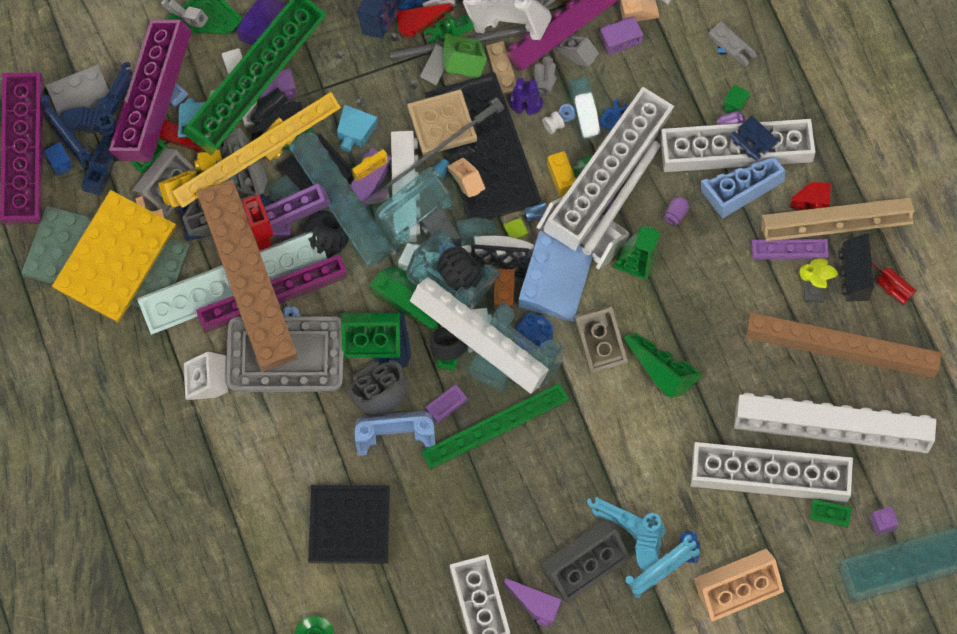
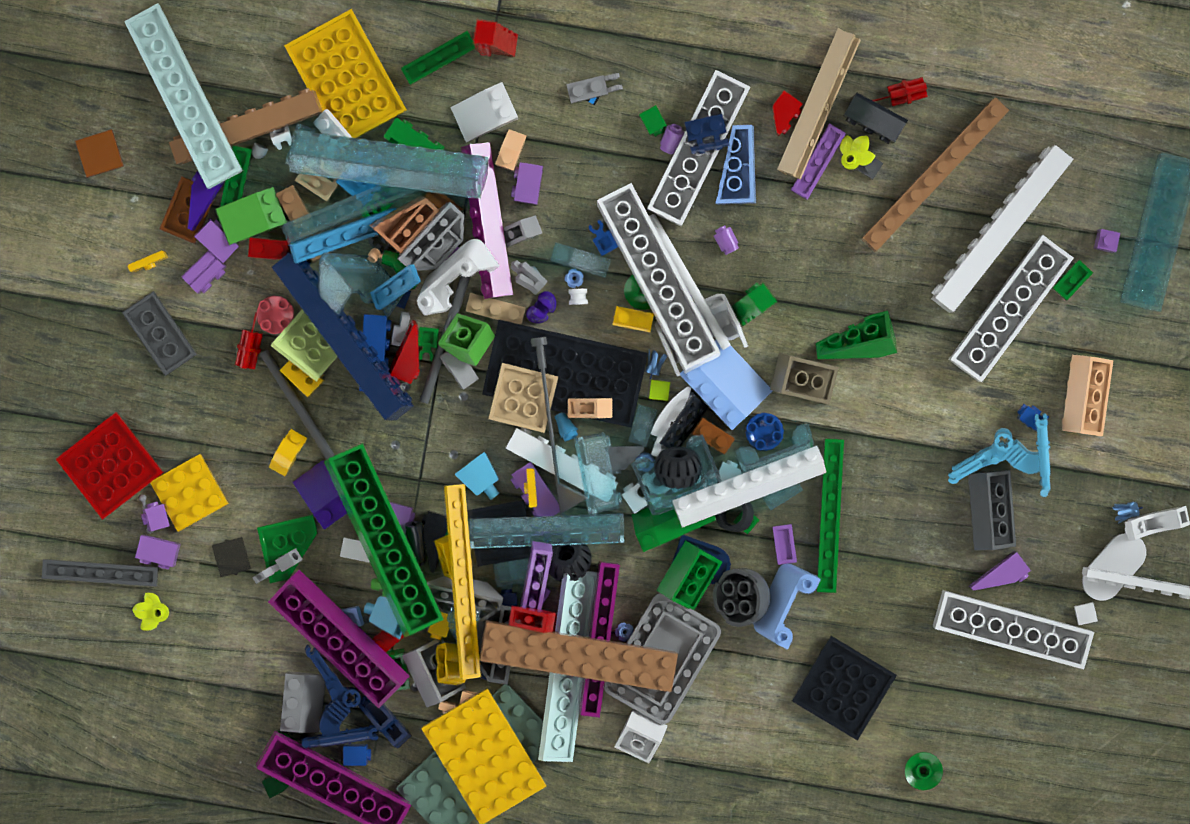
camera: 60 degrees left, 20 degrees up
green bracket [444,12,474,36] -> none

